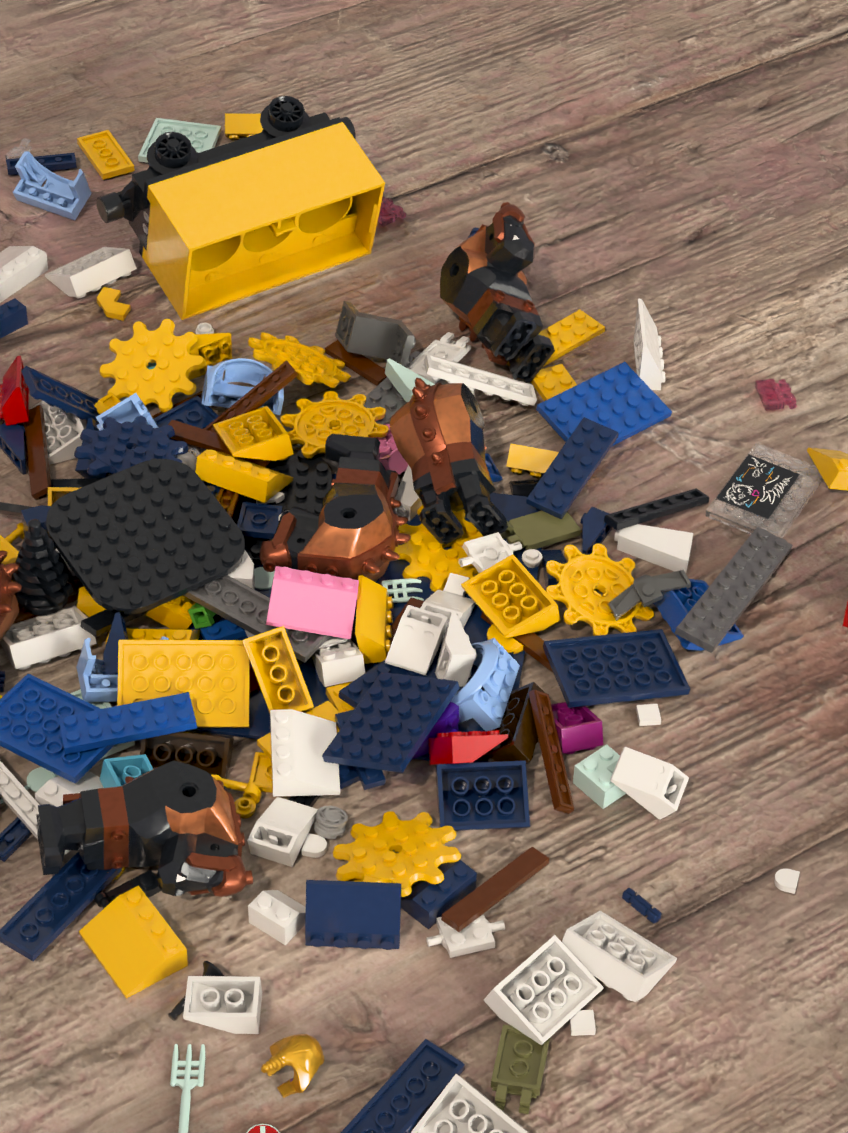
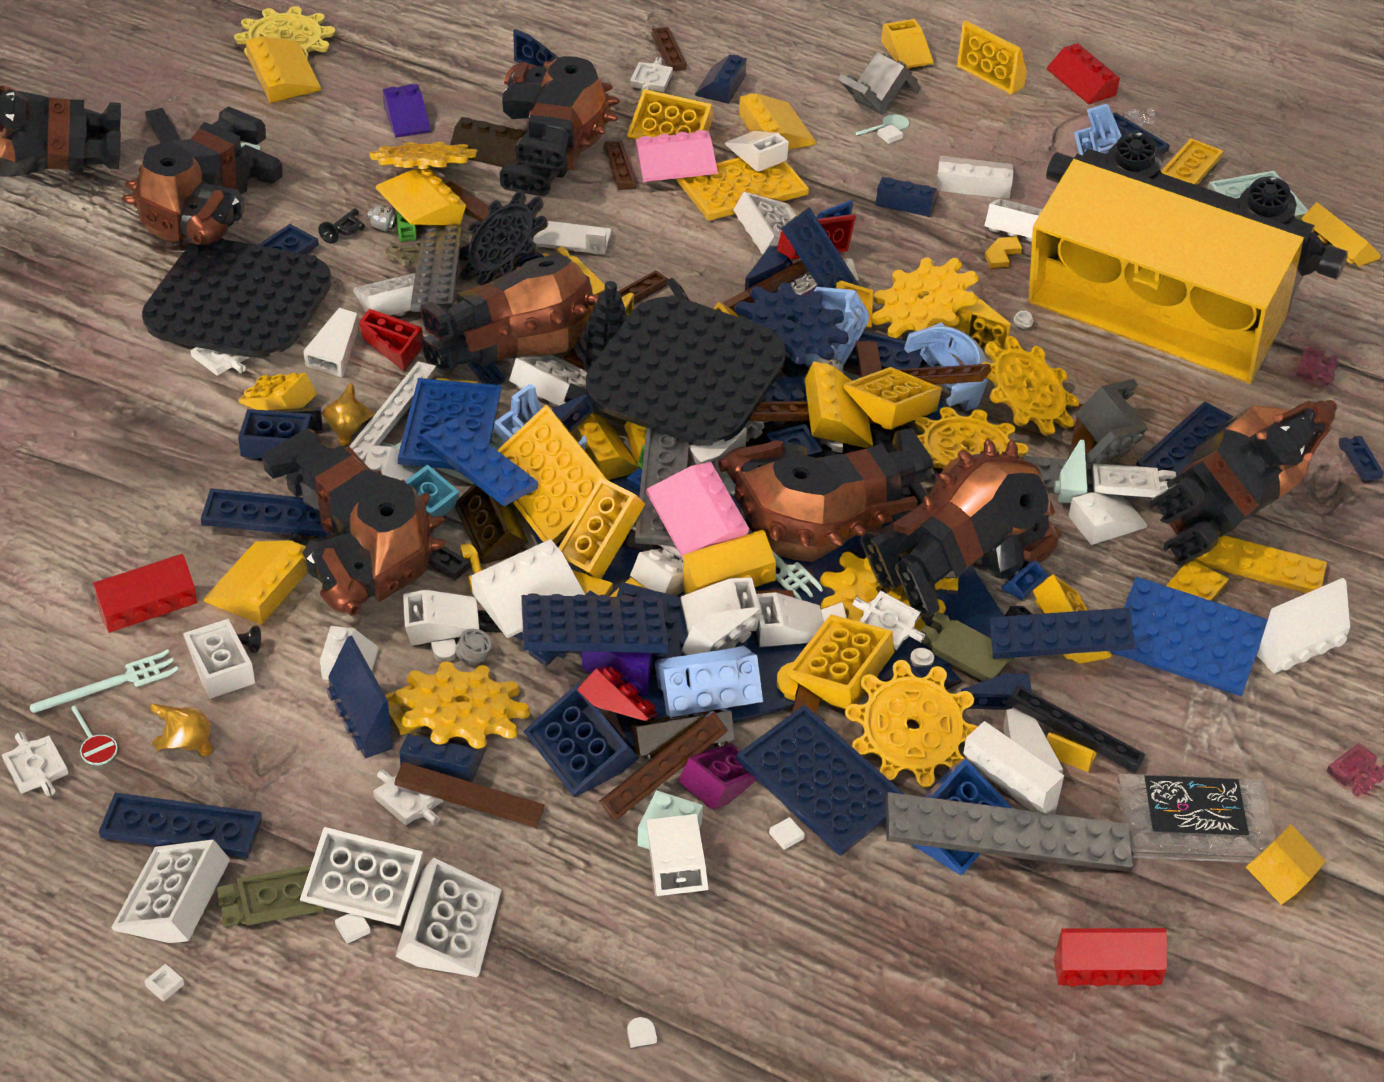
camera: 60 degrees right, 0 degrees up
yellow plate [234,797,256,818] -> none
white plate [424,353,537,406] -> none
dark grey plate [607,570,691,621] -> none
dark blue axle [622,888,662,923] -> none
none -> red slope [93,553,198,633]
none -> white slope [964,721,1064,815]
none -> yellow panel [1047,732,1097,773]
none -> dark blue plate [1136,401,1233,481]

